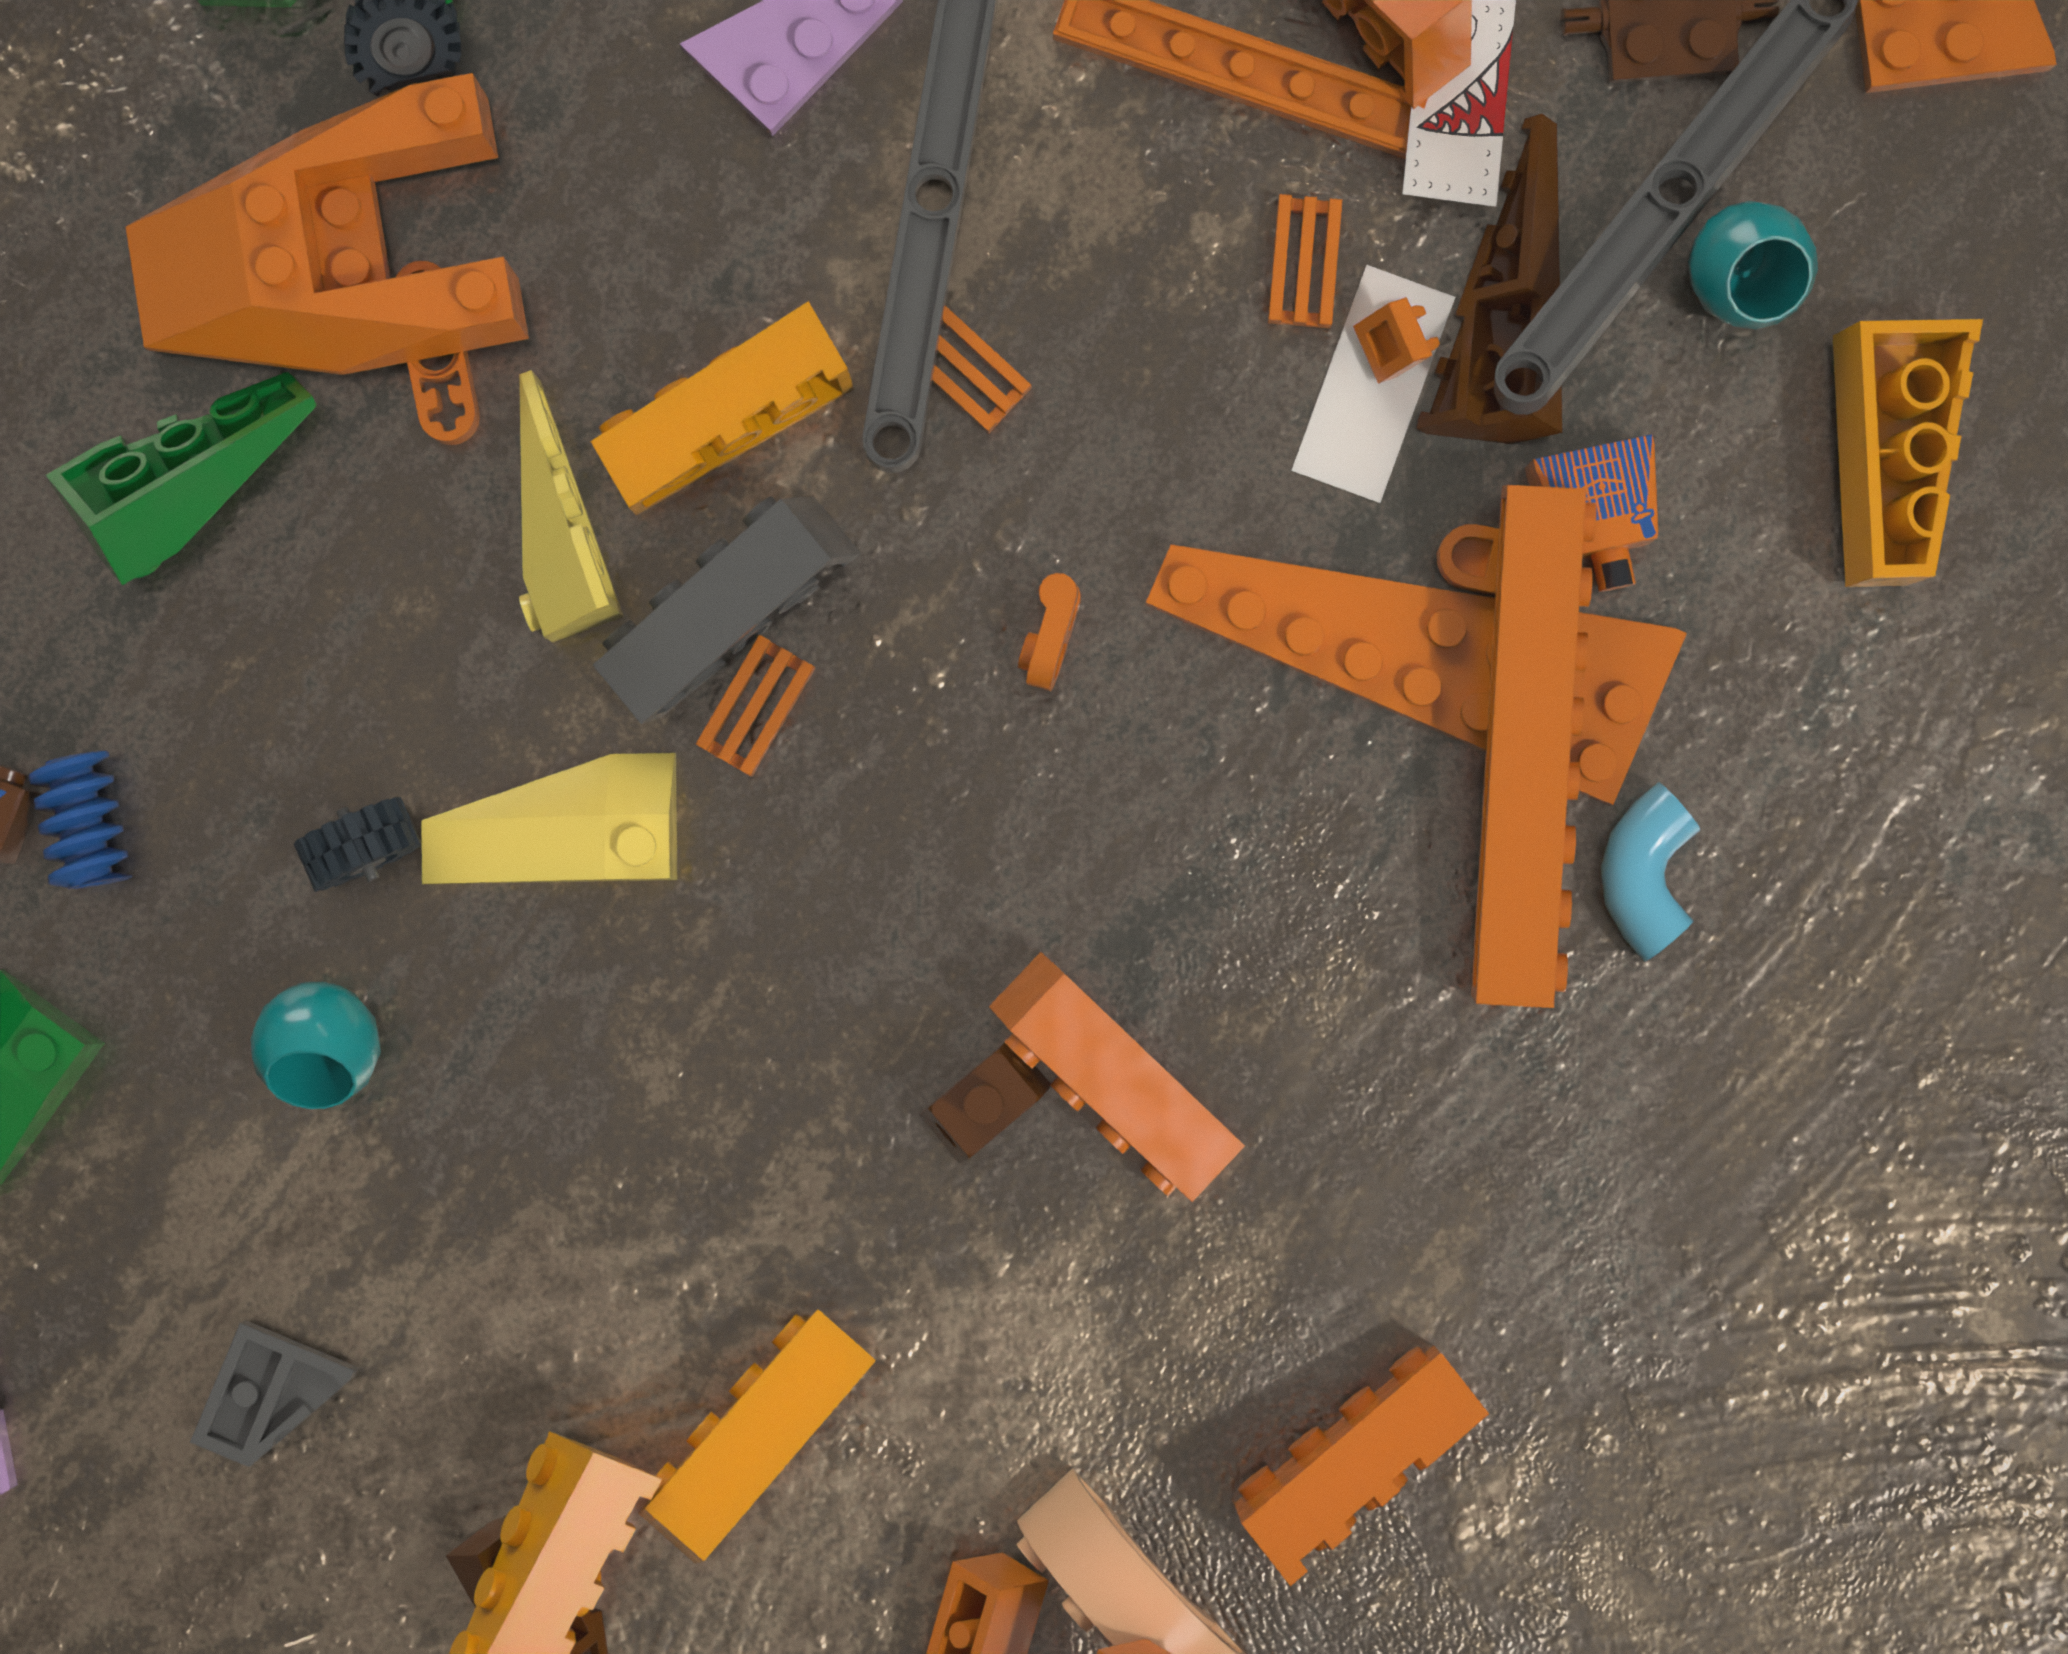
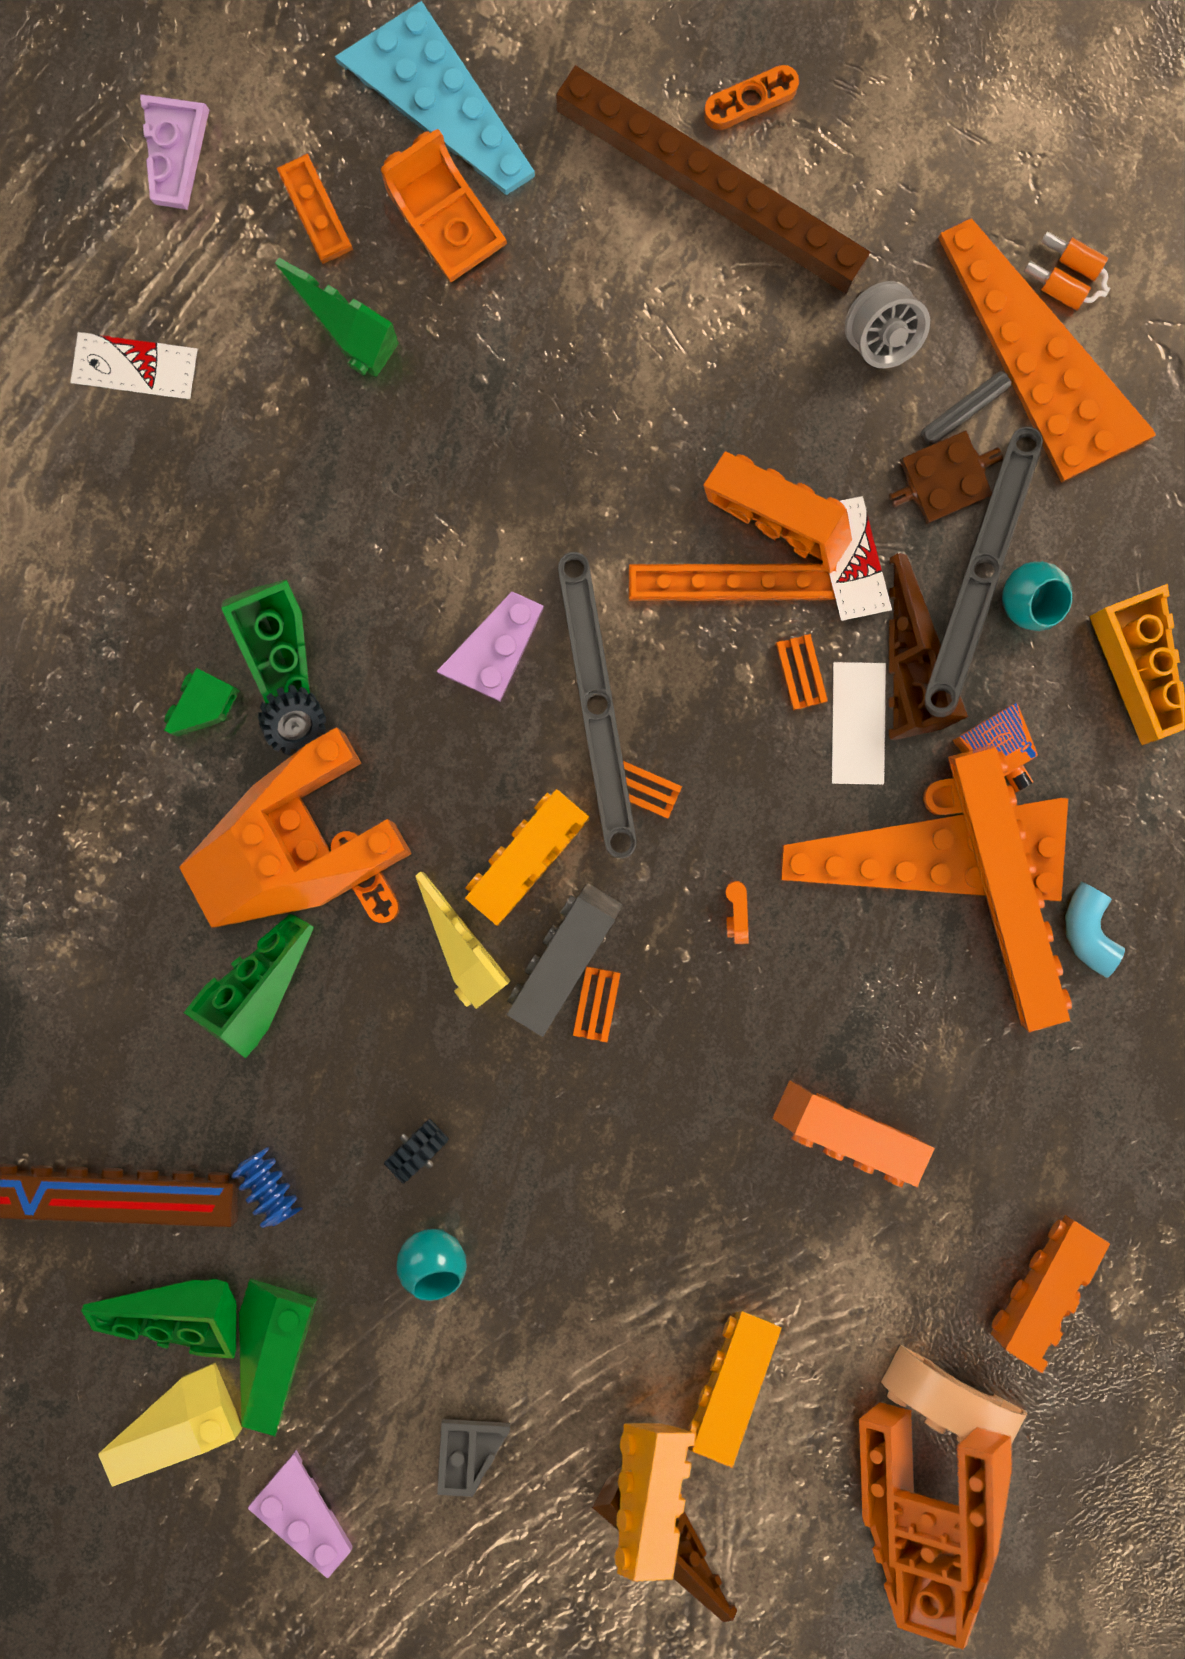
camera: 20 degrees left, 0 degrees up
light yellow wedge [421,753,677,884] -> none
reddish brown torso [919,1042,1051,1163] -> none
orange tile [1353,297,1440,384] -> none

